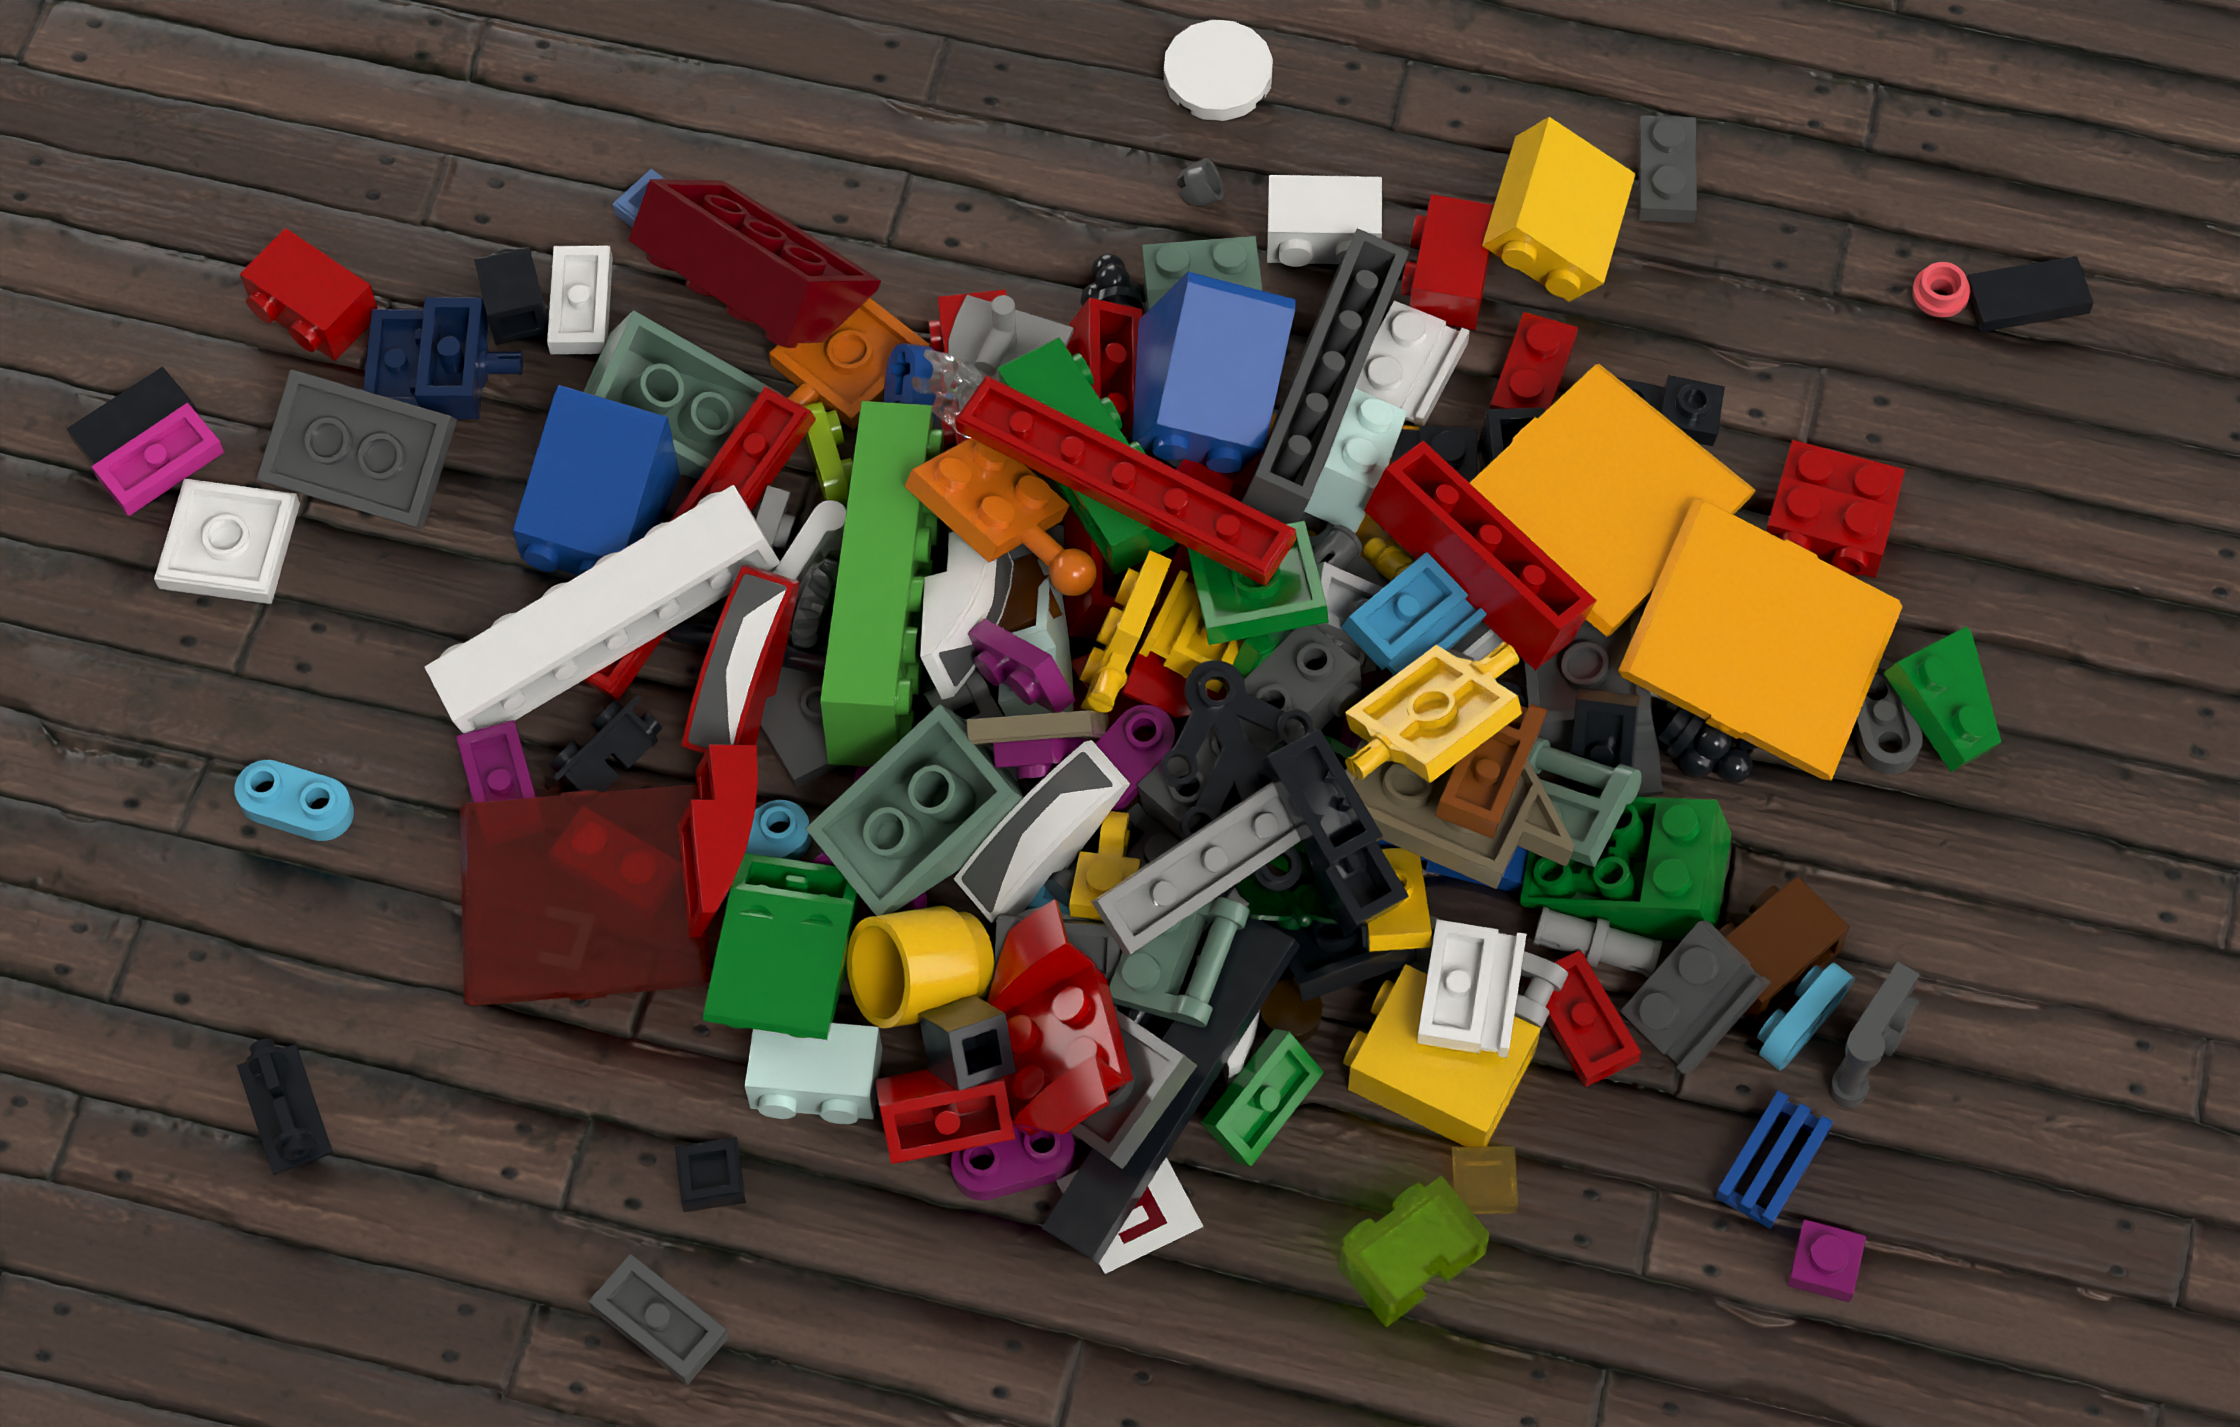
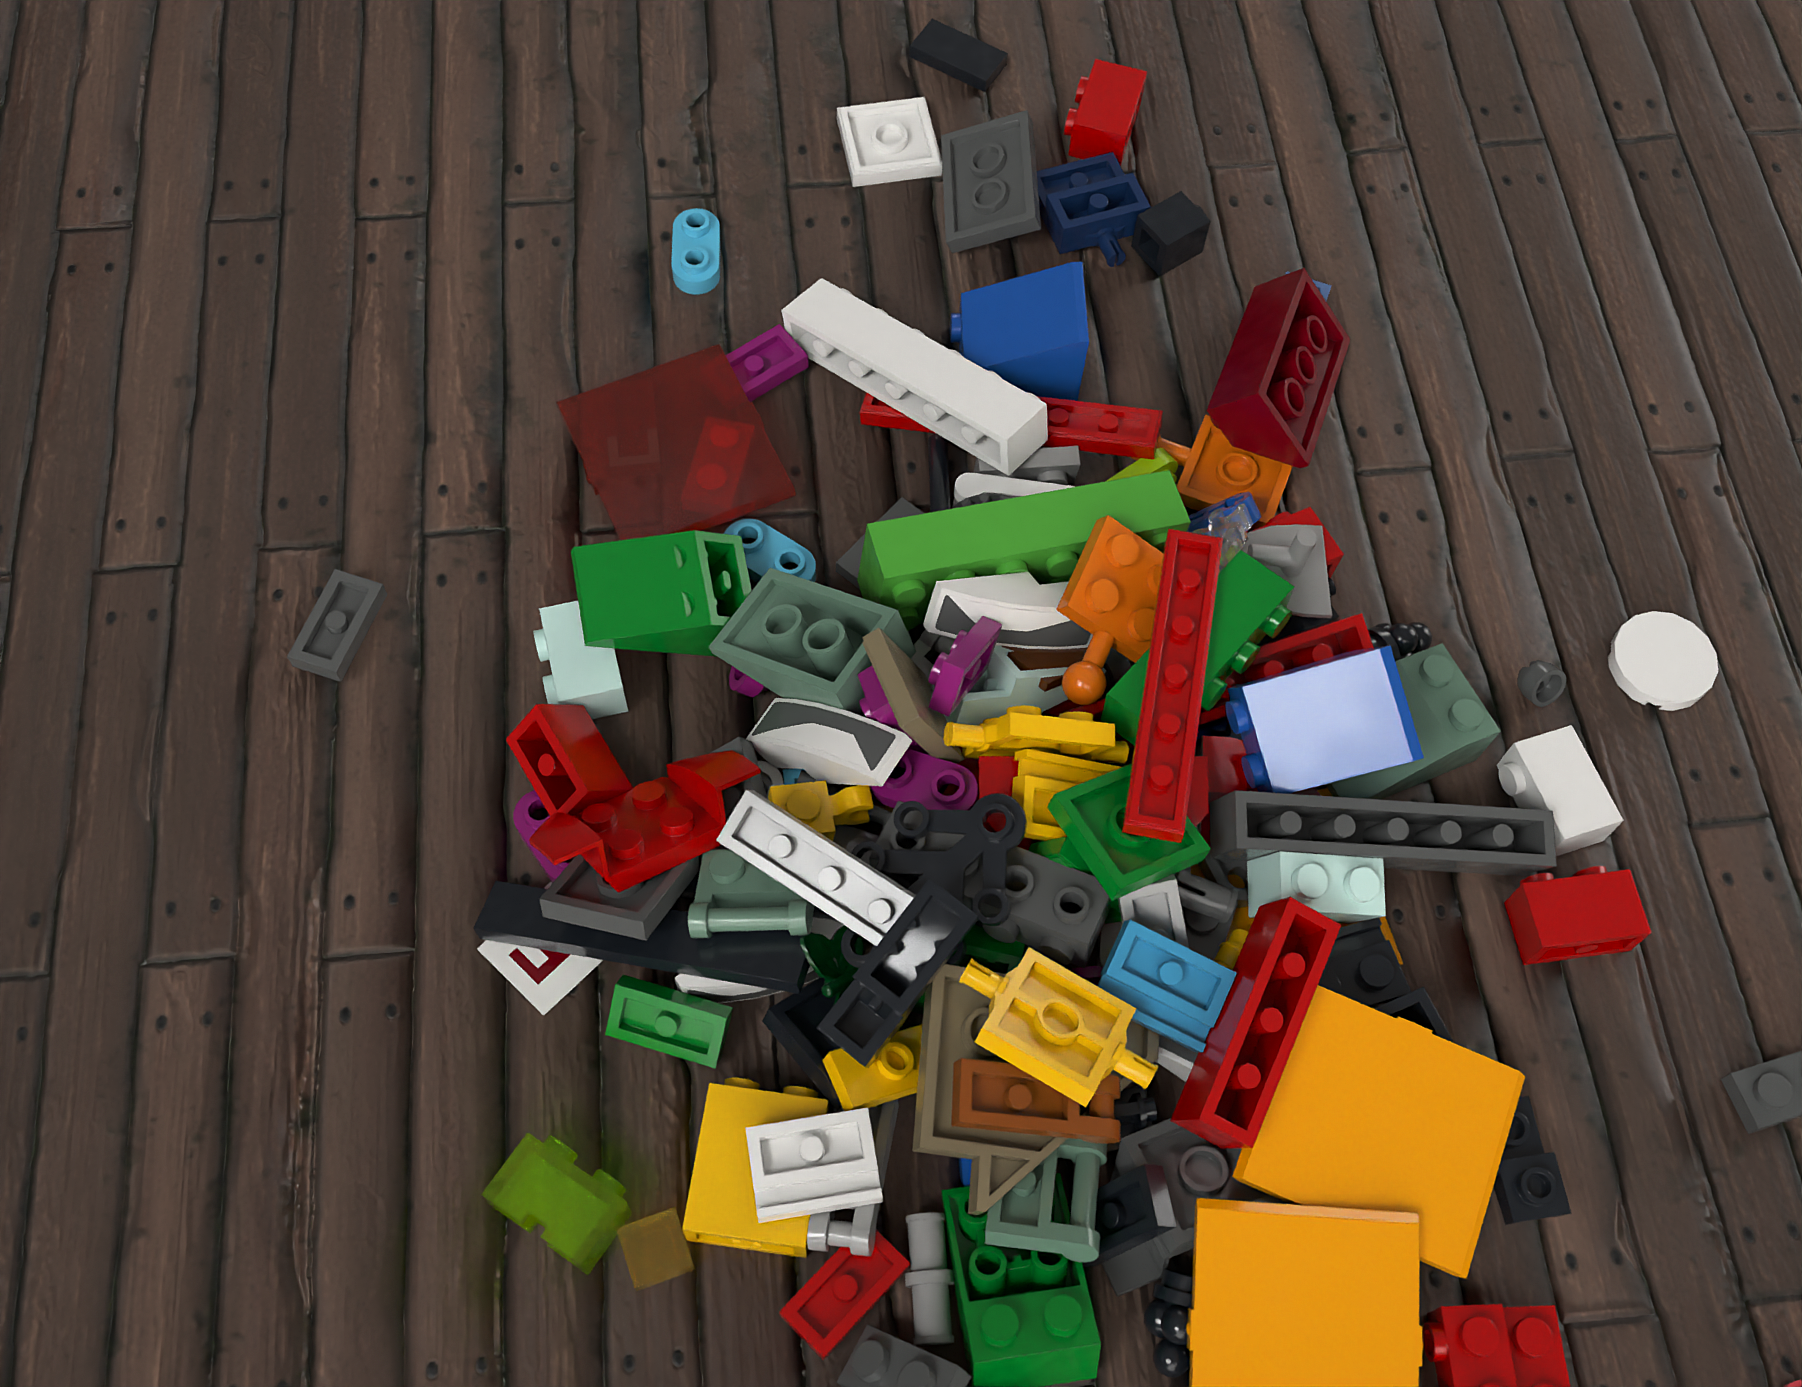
camera: 65 degrees right, 0 degrees up
dark pink plate [91,403,224,517] -> none
black hinge [237,1039,333,1175] -> none
black hinge [544,695,662,812] -> none
white plate [547,246,613,354] -> none
sand green slope [583,310,783,480] -> none
black tile [675,1137,746,1212] -> none
red slope [678,744,758,937] -> none
slope [681,564,800,753] -> none
yellow piece [847,906,995,1028] -> none
black brick [918,995,1016,1091] -> none
dark brown tile [1260,979,1323,1043] -> none
white plate [1355,300,1470,426] -> none
yellow brick [1482,117,1635,302] -> none
red plate [1490,312,1578,411] -> none

